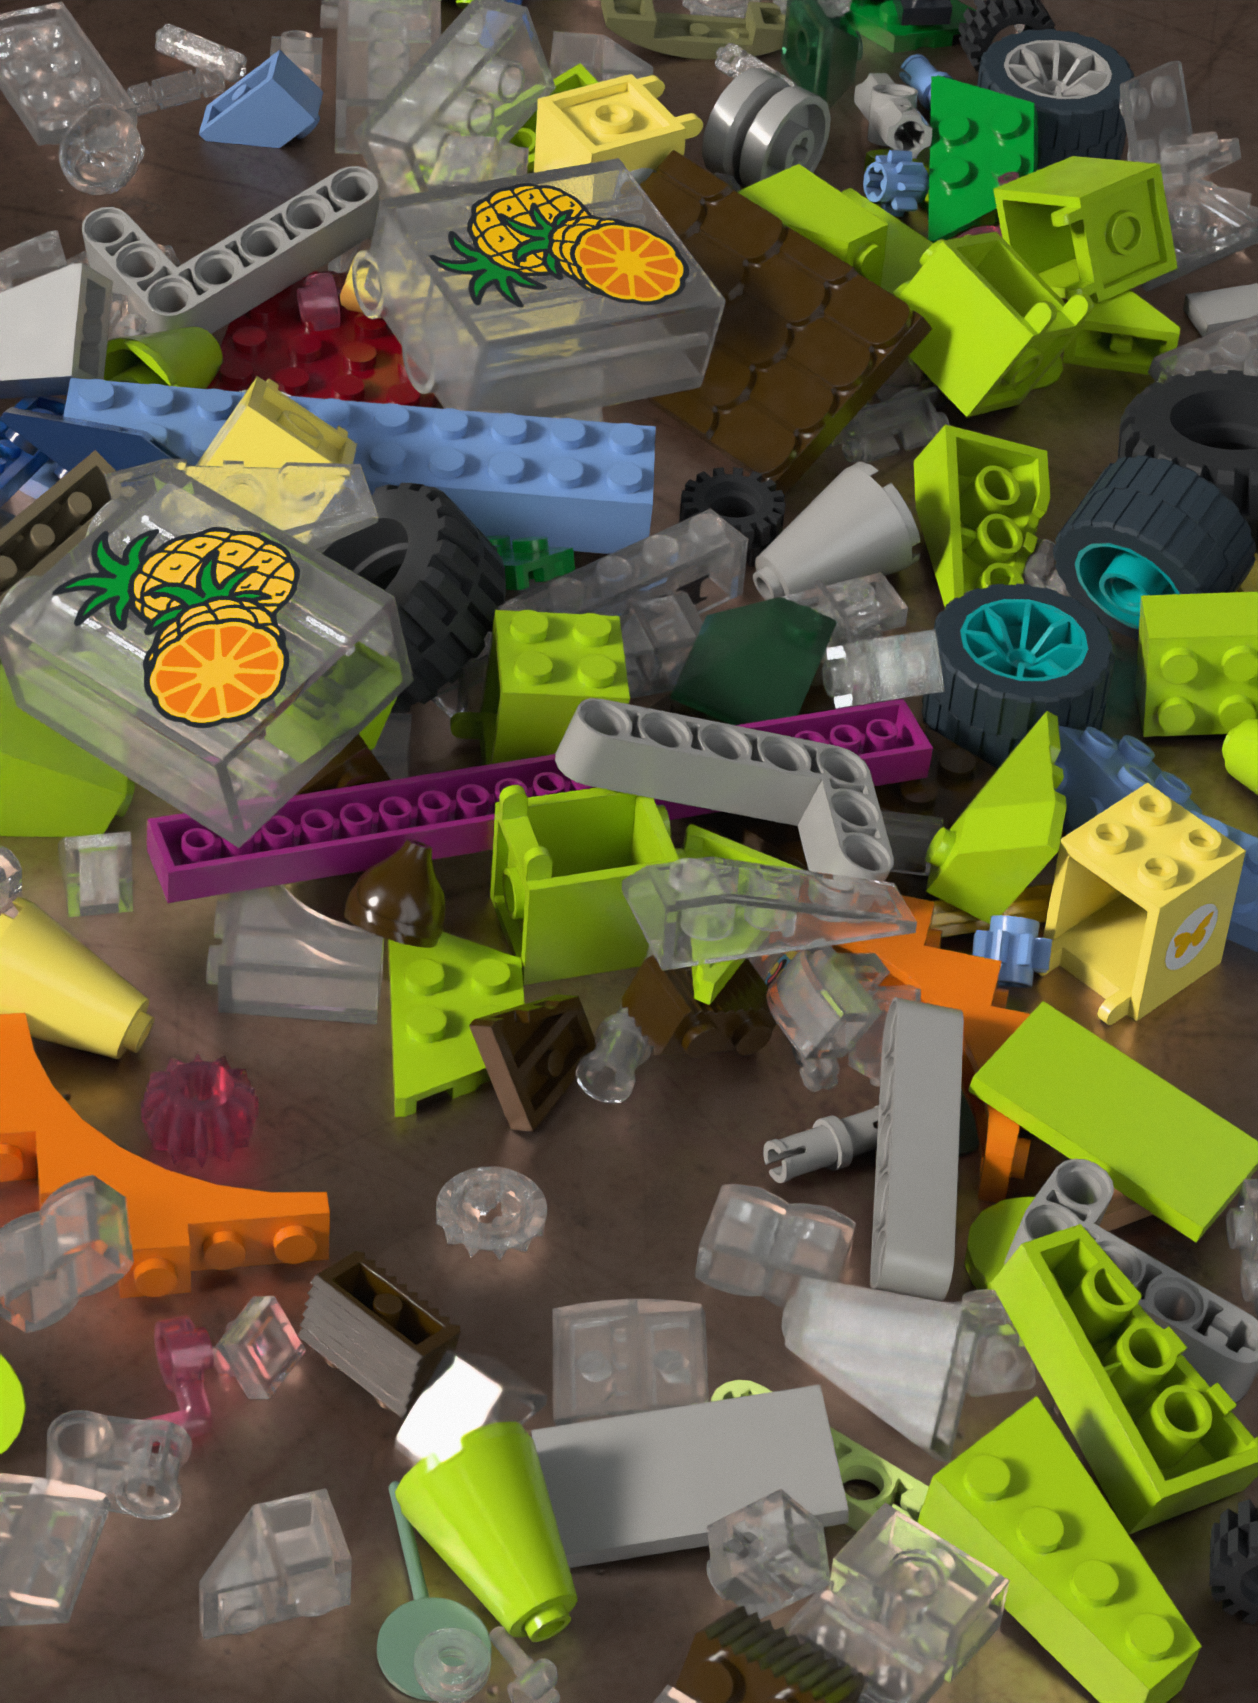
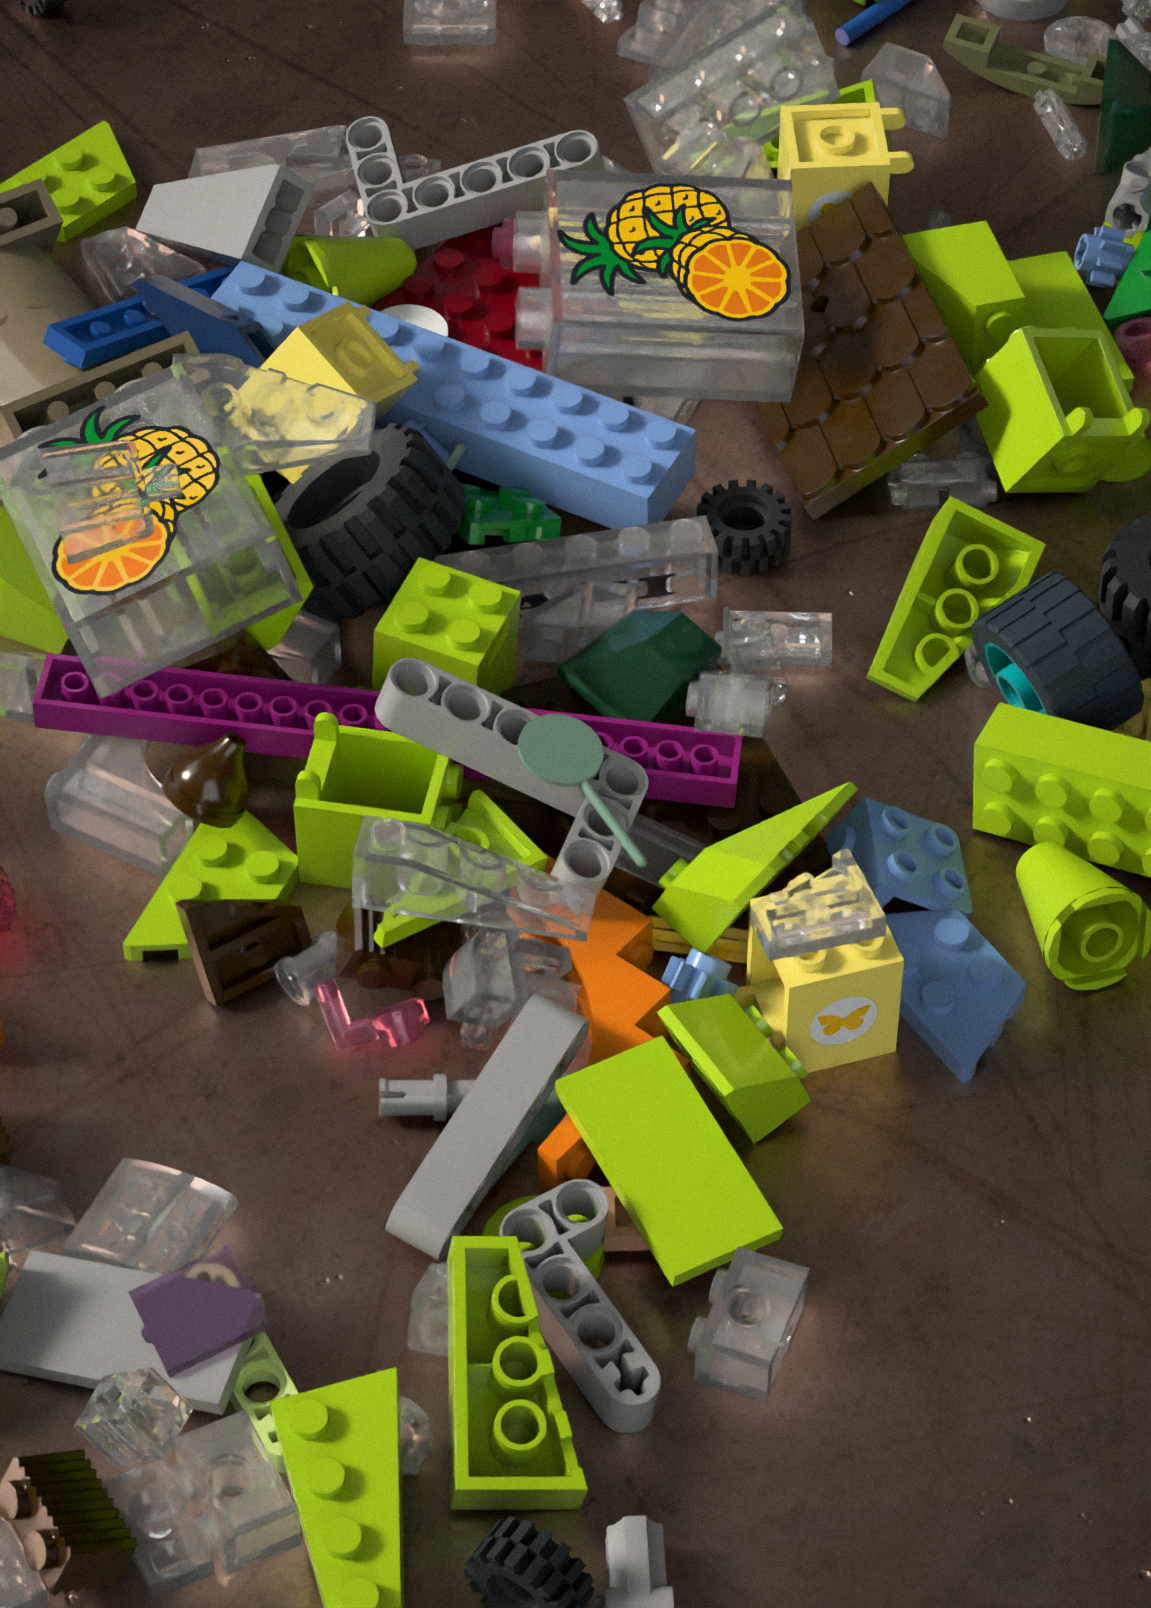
camera: 30 degrees right, 5 degrees up
clear hair [58,105,145,196] -> none
clear axle [127,64,225,116] -> none
medium blue slope [199,50,323,148] -> none
clear gear [436,1167,547,1261] -> none
clear brick [695,1184,856,1316] -> none
light grey wheel [702,68,831,188] -> none
light grey cone [753,461,920,608] -> none
clear slope [782,1276,982,1463] -> none
black wheel [922,583,1115,769] -> none
none -> clear torso [41,439,182,565]
none -> clear purple piece [128,1243,271,1378]
none -> clear pink plate [312,978,430,1049]
none -> sand green piece [517,714,647,867]
none -> lime slope [657,994,811,1144]
none -> clear wing [751,849,886,961]

